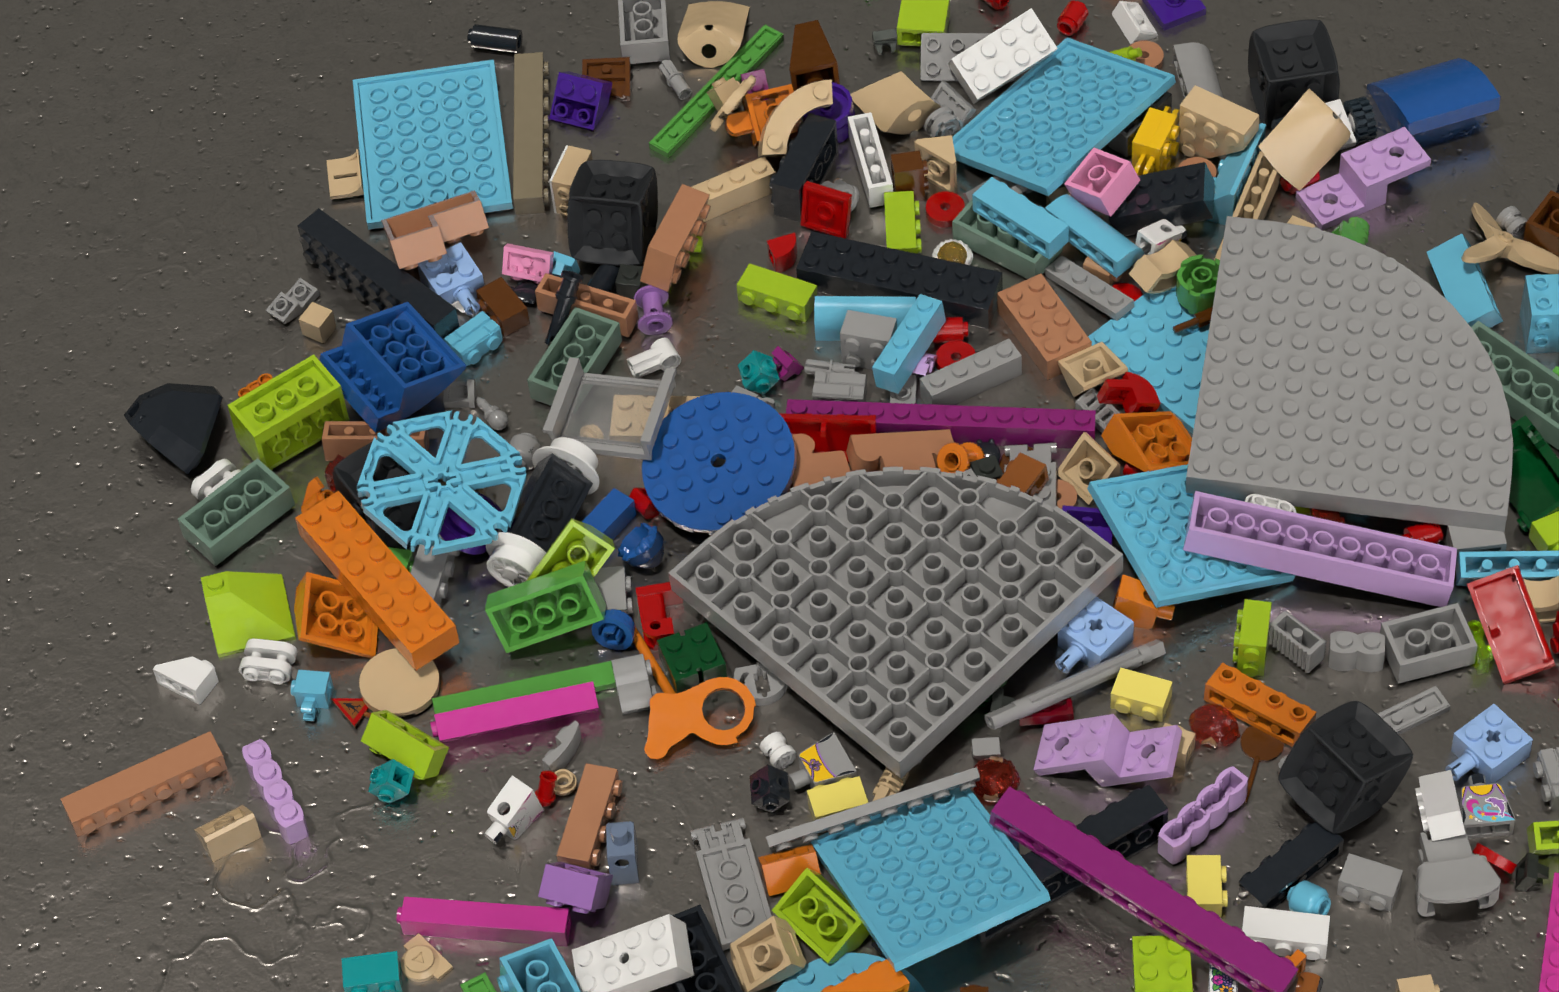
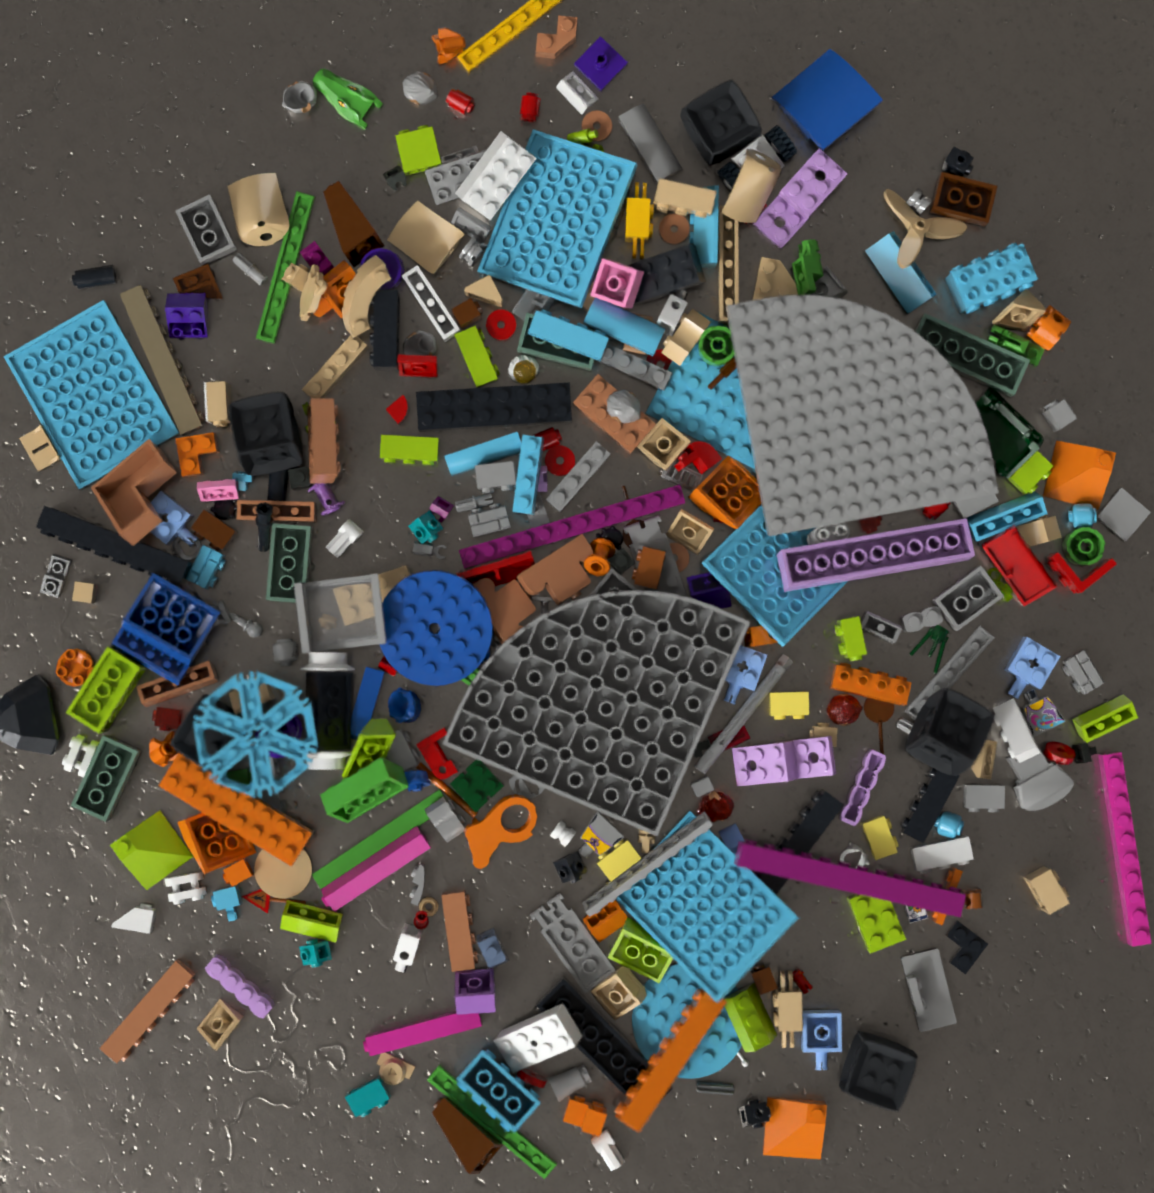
camera: 25 degrees left, 35 degrees up
none -> orange brick [175,432,220,478]
none -> orange brick [222,858,254,887]
none -> light grey hair [607,390,641,423]
none -> dark green plant [910,625,949,674]
none -> tan slope [971,740,997,779]

